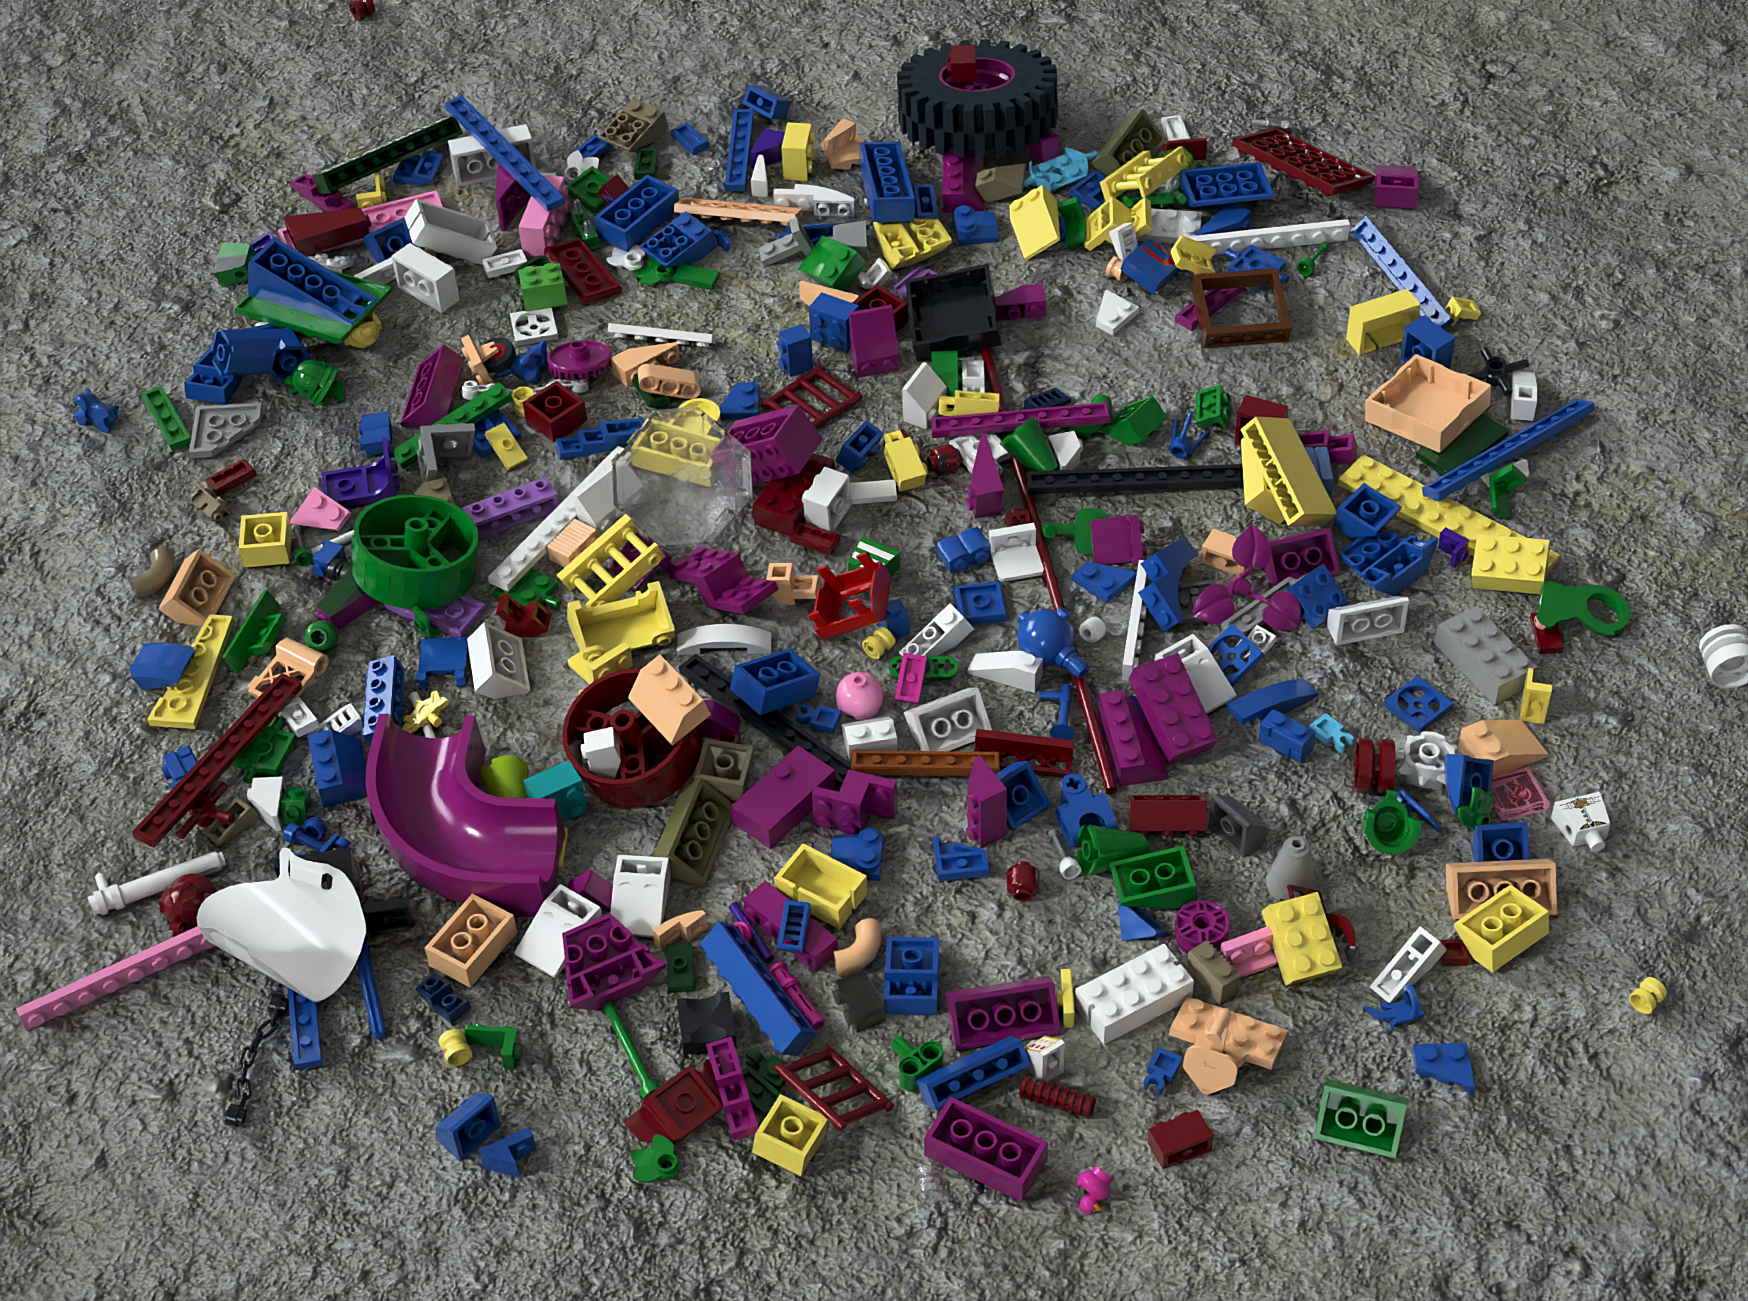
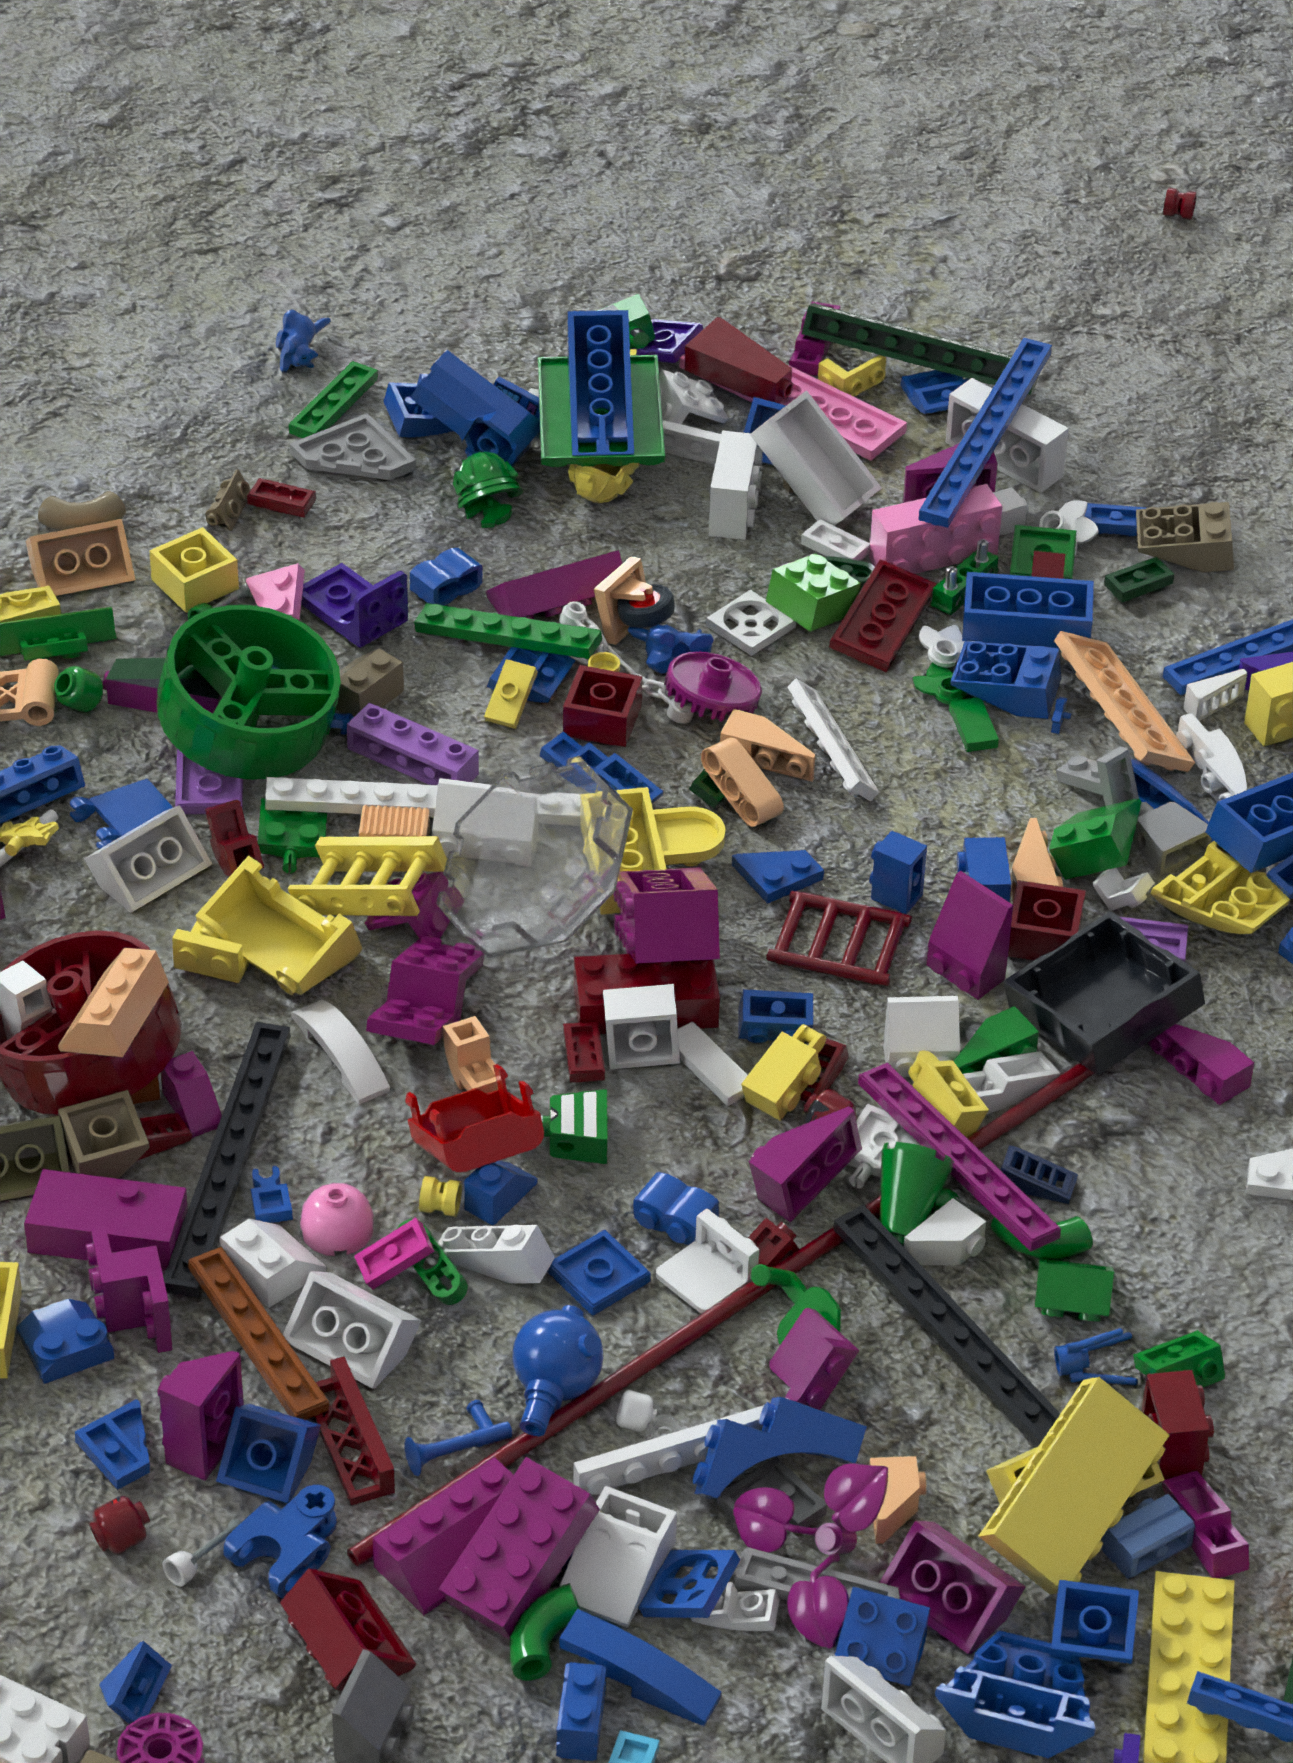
camera: 55 degrees right, 5 degrees down
green bracket [413,606,443,639] -> none
light grey bracket [417,423,475,484] -> none
blue tile [671,123,710,155] -> none
blue brick [730,648,820,715] -> none
white slope [967,651,1043,693] -> none
blue wing [1072,561,1137,603] -> none
green cone [1077,825,1150,875] -> none
green slope [1109,845,1198,909] -> none
none -> green cylinder [510,1583,580,1681]

